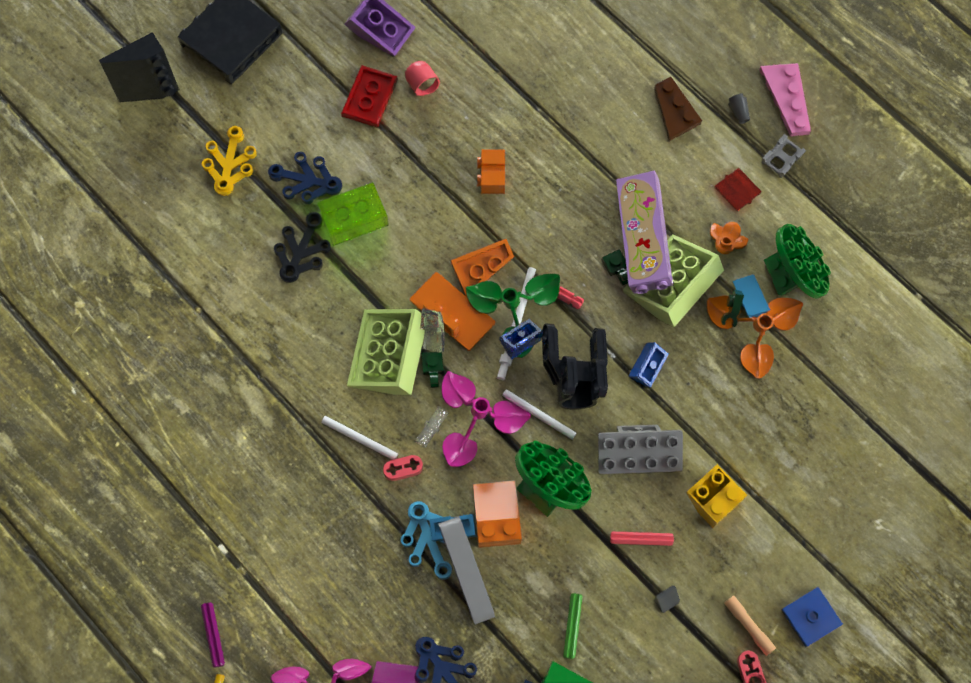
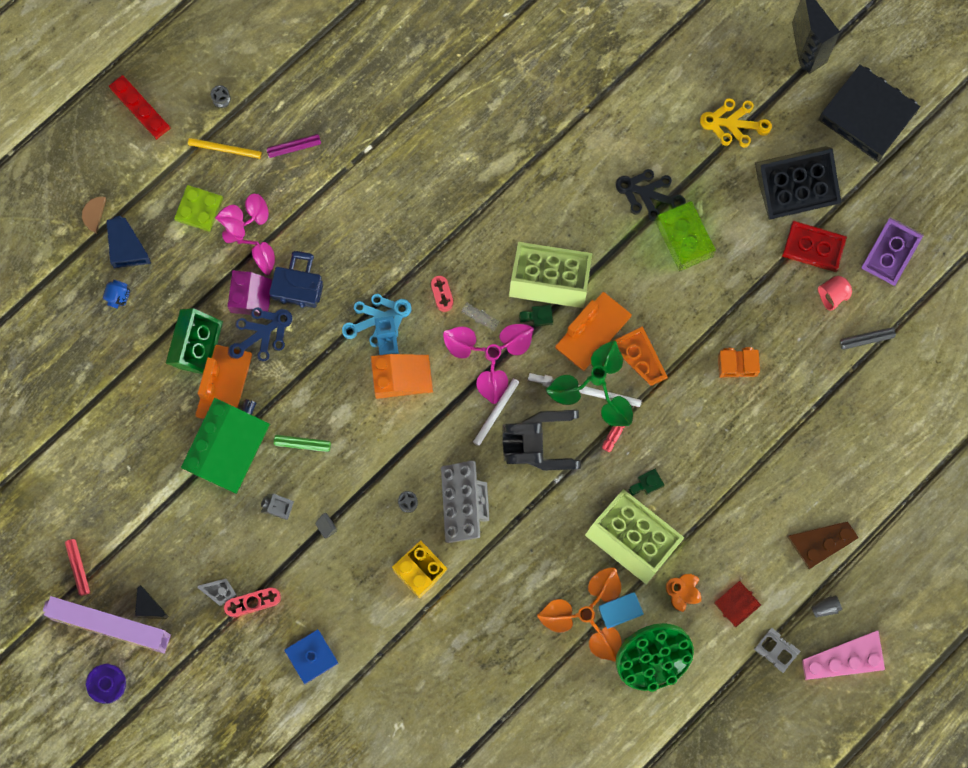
camera: 90 degrees right, 5 degrees up
dark blue plant [268,152,343,204] -> none
white bar [321,416,398,460] -> none
clear slope [420,308,445,352] -> none
light grey beam [438,516,495,624] -> none
clear blue slope [499,319,543,359] -> none
green bracket [515,440,592,517] -> none
coral axle [610,531,674,546] -> none
brick [616,170,673,294] -> none
blue slope [629,342,669,388] -> none
dark green plate [721,289,744,327] -> none
light nougat piece [724,596,776,656] -> none
none -> dark grey bracket [261,493,294,520]
none -> dark blue piece [269,251,323,308]
none -> dark grey wheel [398,491,418,513]
none -> black slope [755,146,842,220]
none -> dark grey axle [840,327,896,350]

